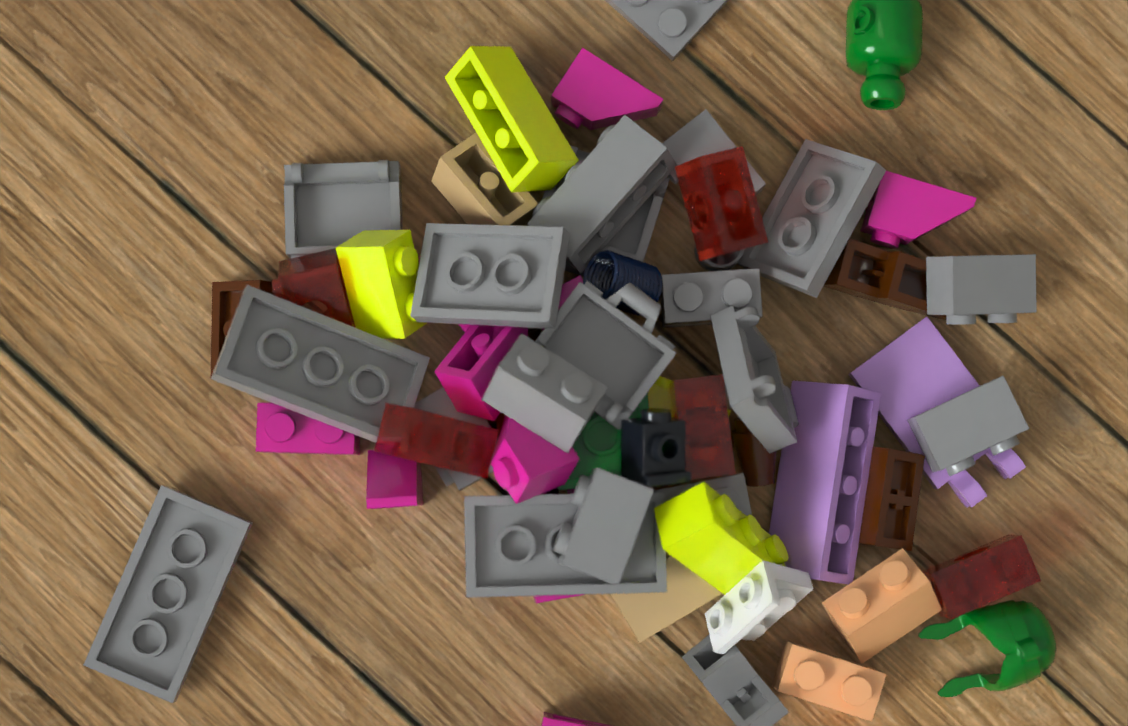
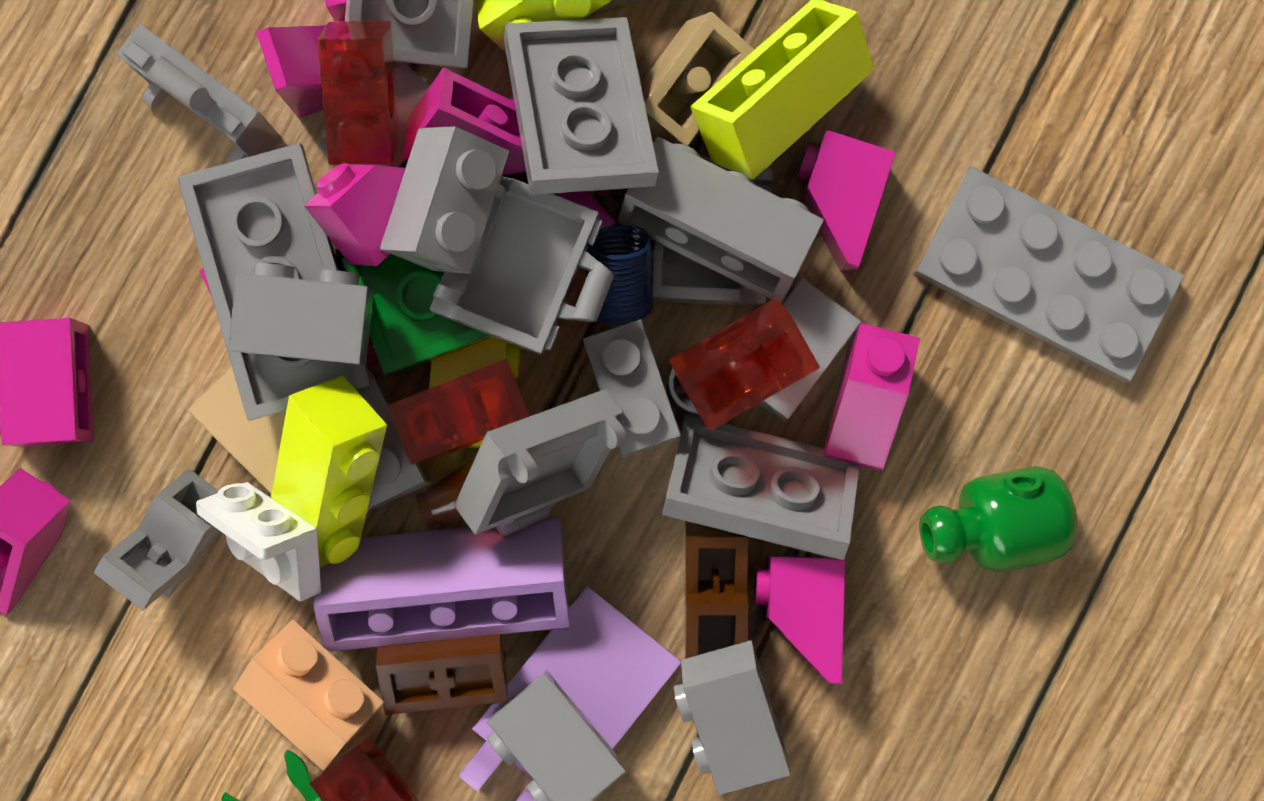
camera: 75 degrees right, 0 degrees up
black brick [621,408,691,487] -> none
light nougat brick [772,640,887,721] -> none
none -> light grey piece [116,23,281,163]
none -> dark pink slope [823,323,920,472]

